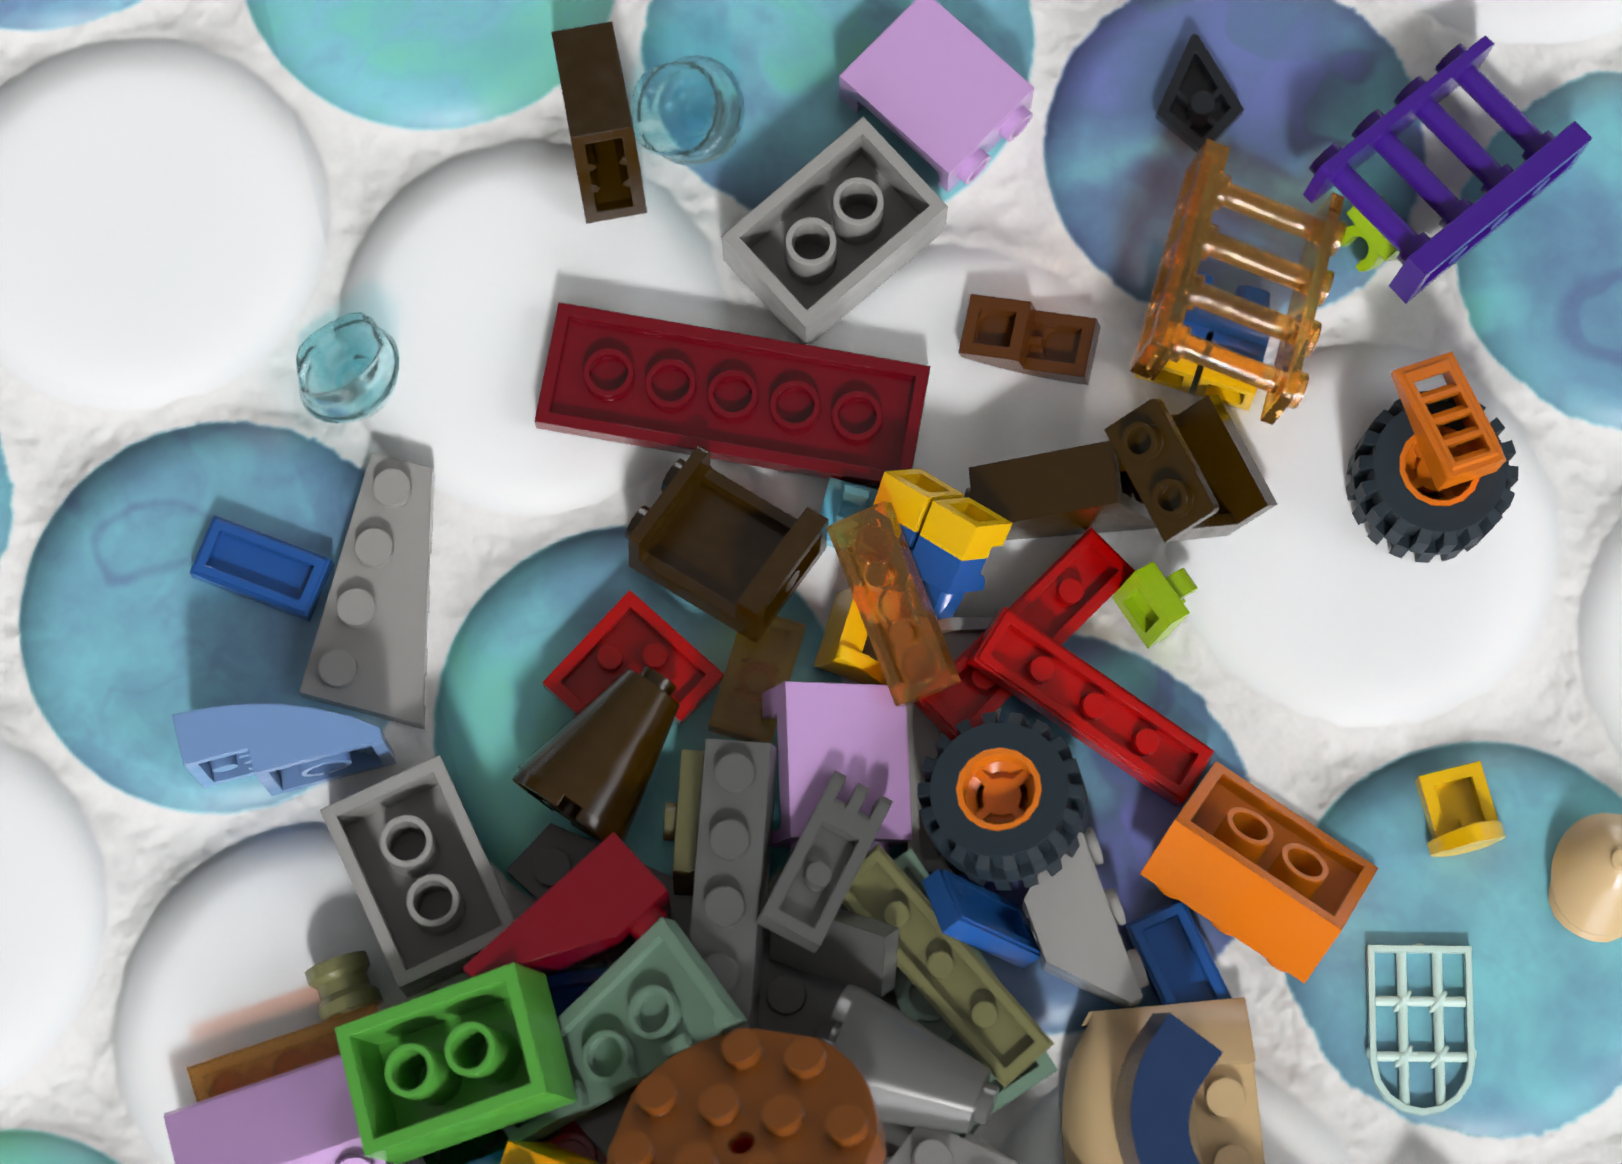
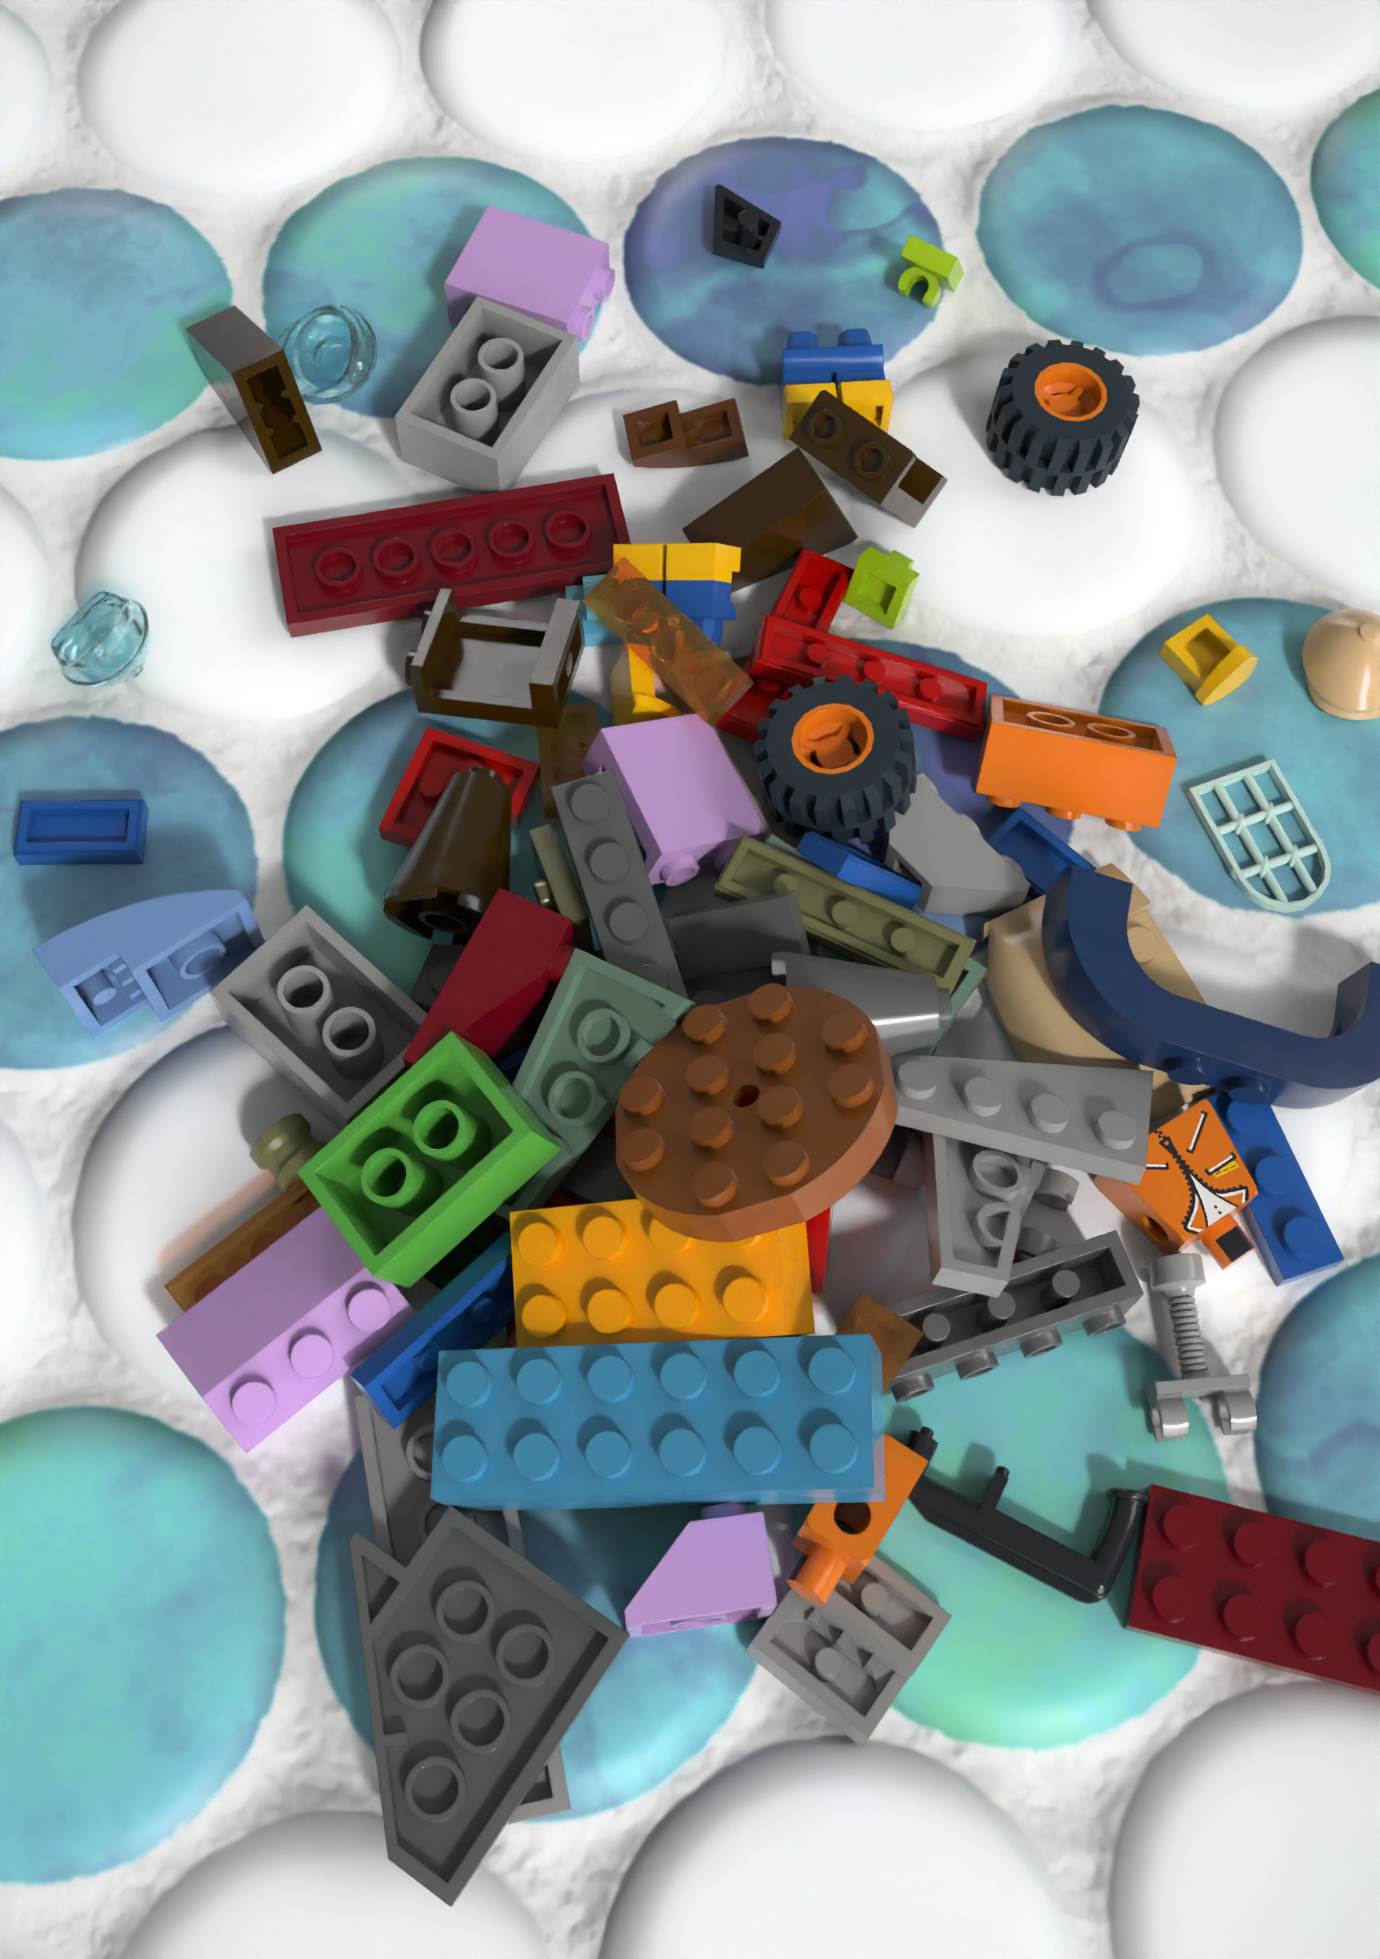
camera: 25 degrees left, 10 degrees down
light grey wing [299,453,435,730] -> none
dark grey hinge [756,770,893,954] -> none
clear orange fence [1130,139,1347,425] -> none
dark purple fence [1303,35,1592,304] -> none
orange slope [1391,352,1506,491] -> none

